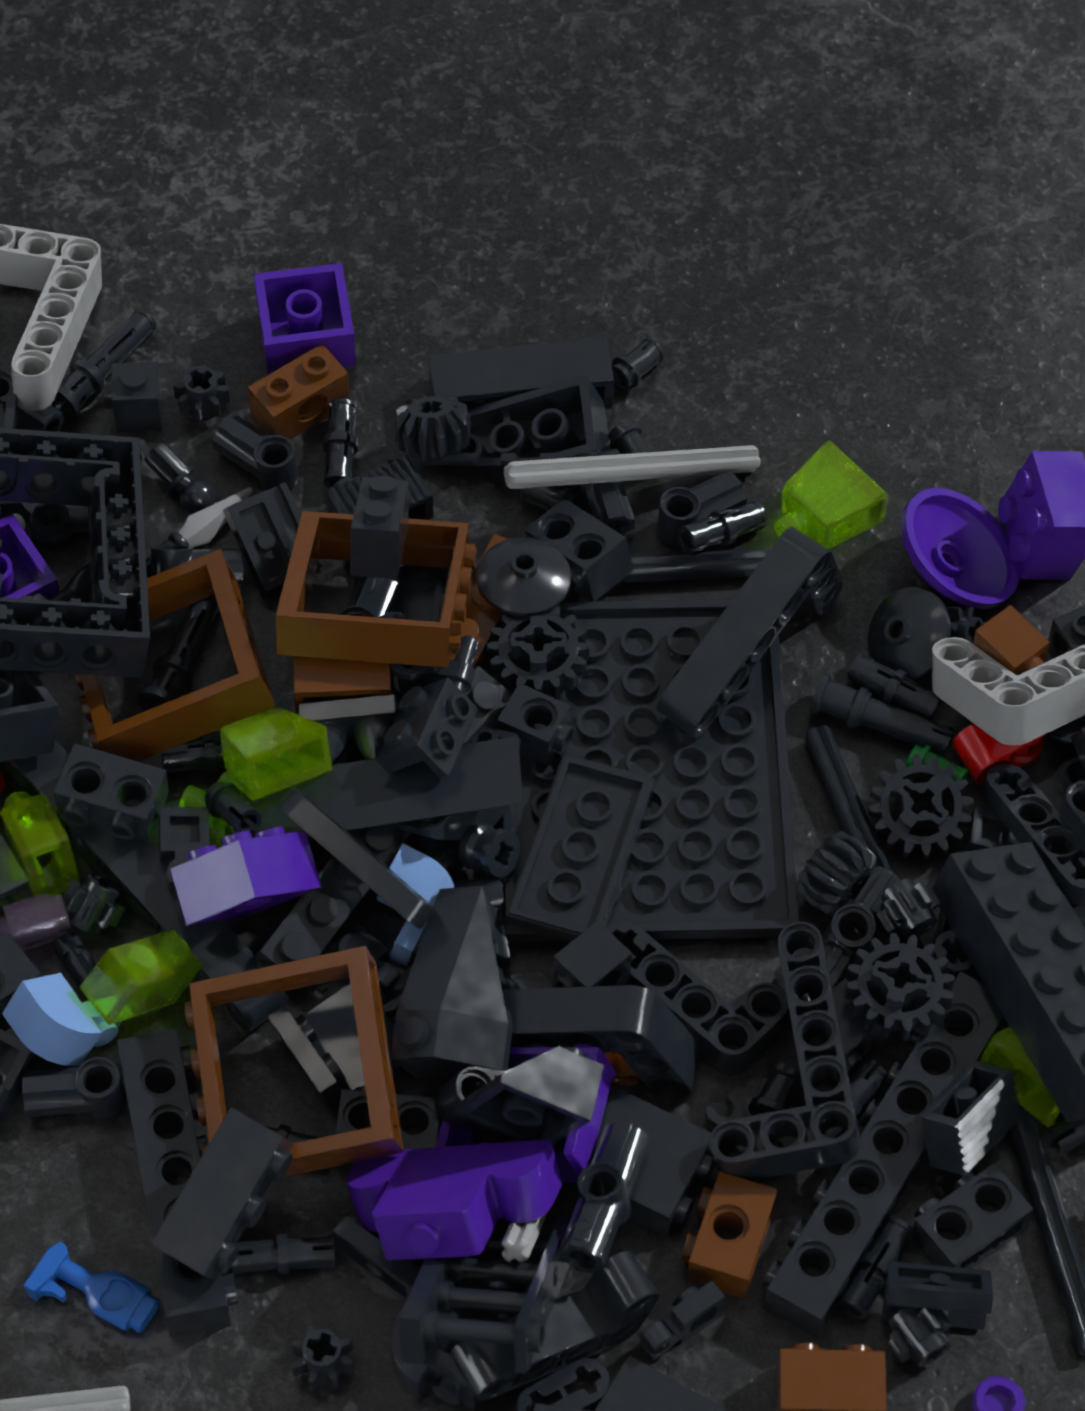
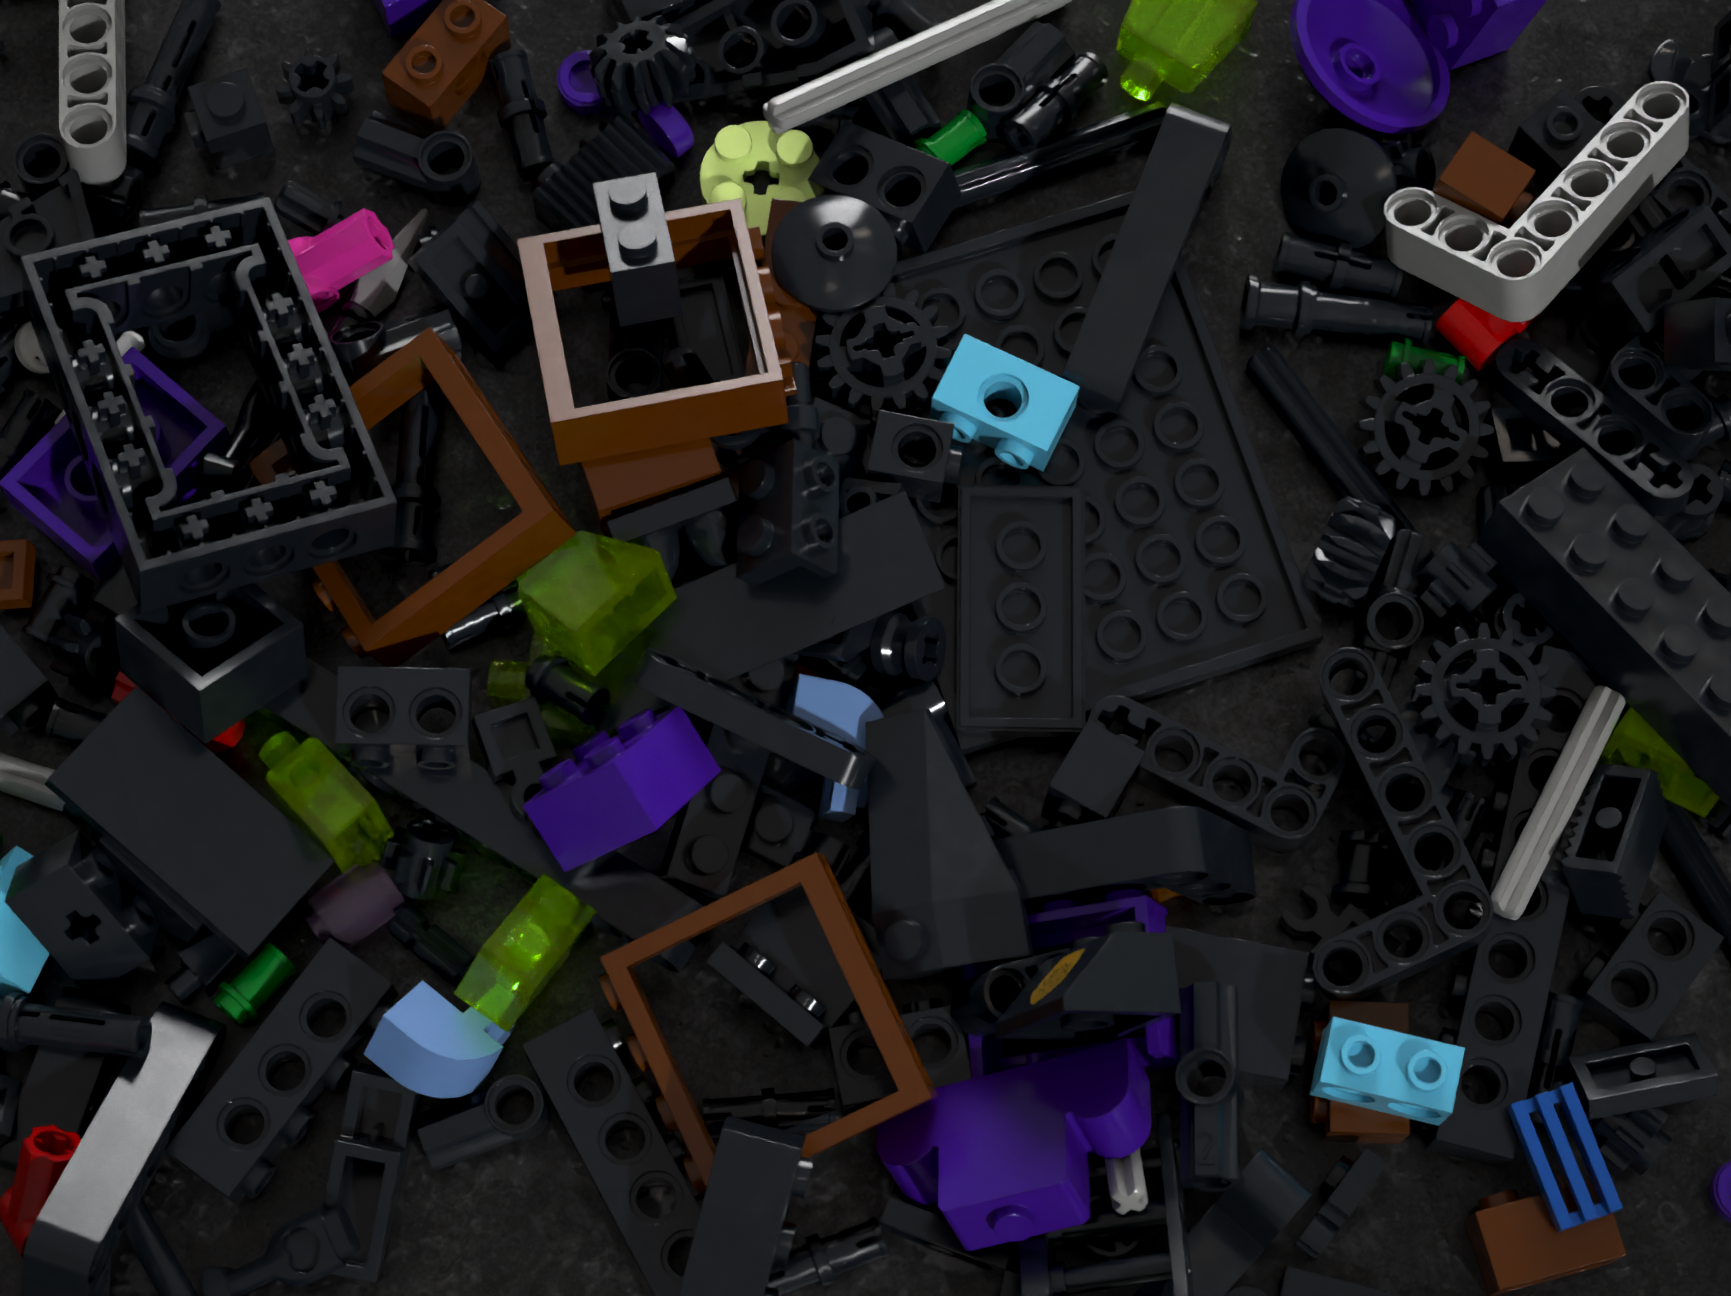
camera: 20 degrees left, 15 degrees up
none -> dark pink piece [288,208,395,314]
none -> dark purple tile [557,50,609,115]
none -> dark purple tile [637,104,694,159]
none -> yellowish green plate [700,121,820,244]
none -> green pin [912,109,987,166]
none -> medium azure brick [930,334,1080,471]
none -> medium azure brick [1309,1016,1465,1126]
none -> light grey axle [1490,685,1626,921]
none -> blue tile [1507,1082,1623,1233]

